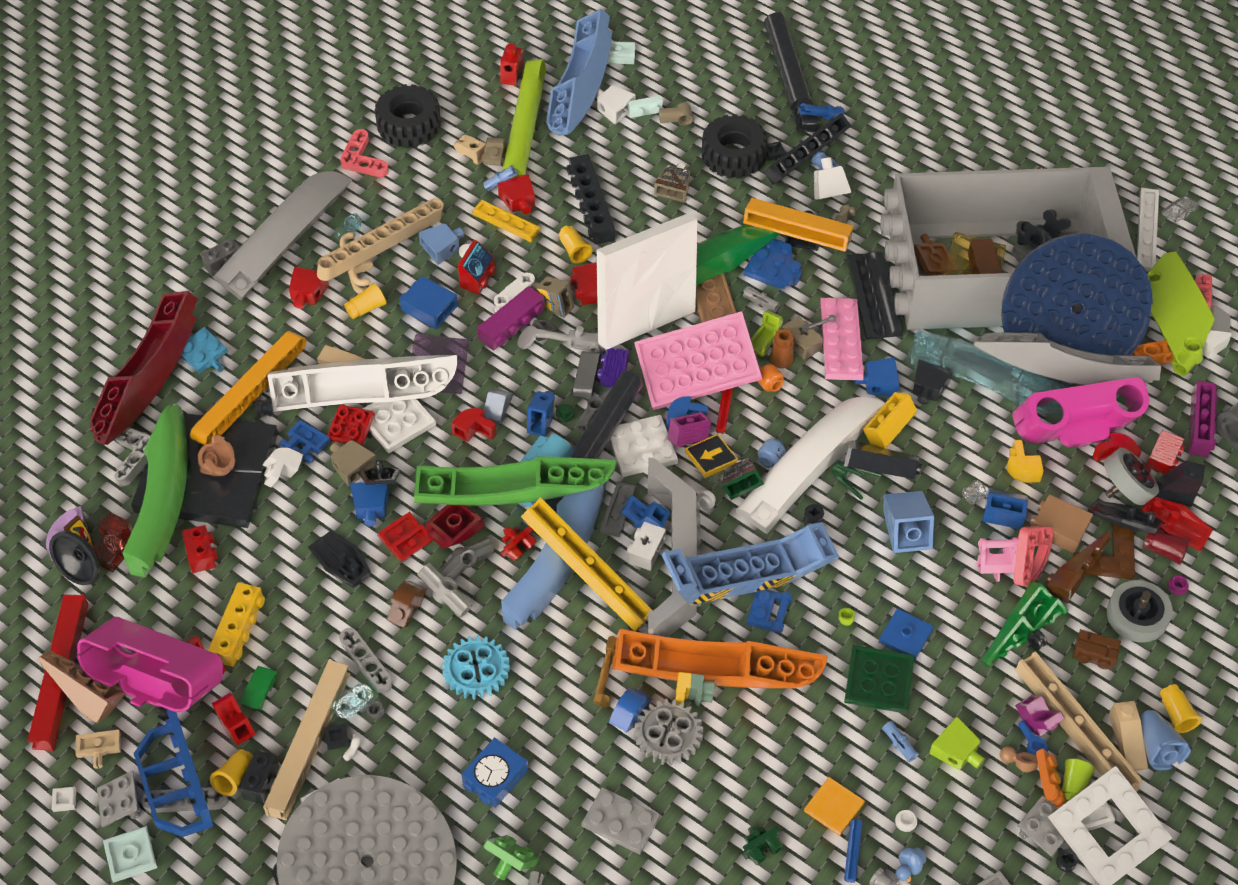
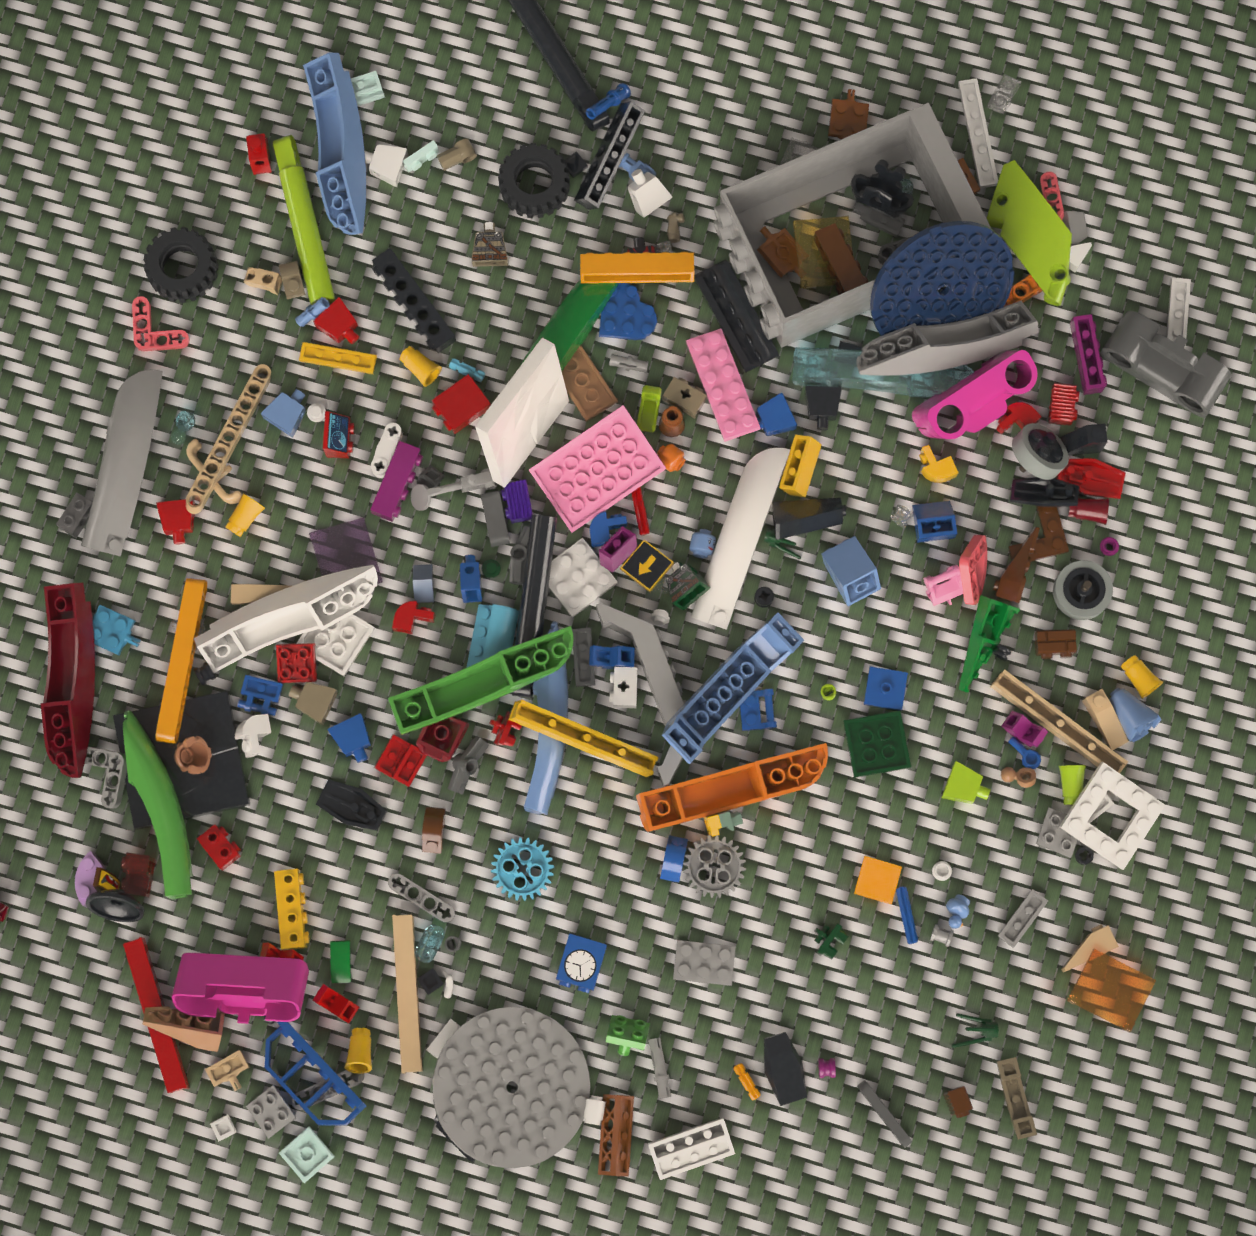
camera: 20 degrees left, 25 degrees up
black brick [239,750,279,805] -> none
black piece [360,460,400,485] -> none
blue brick [400,276,458,329] -> none
light grey piece [417,563,472,618] -> none
dark tan torso [532,276,575,318] -> none
pearl gold hinge [593,636,616,708] -> none
dark grey hinge [801,315,836,332] -> none
medium blue pin [882,721,919,762] -> none
medium nougat brick [1030,495,1093,553] -> none
orange hinge [1036,748,1066,807] -> none

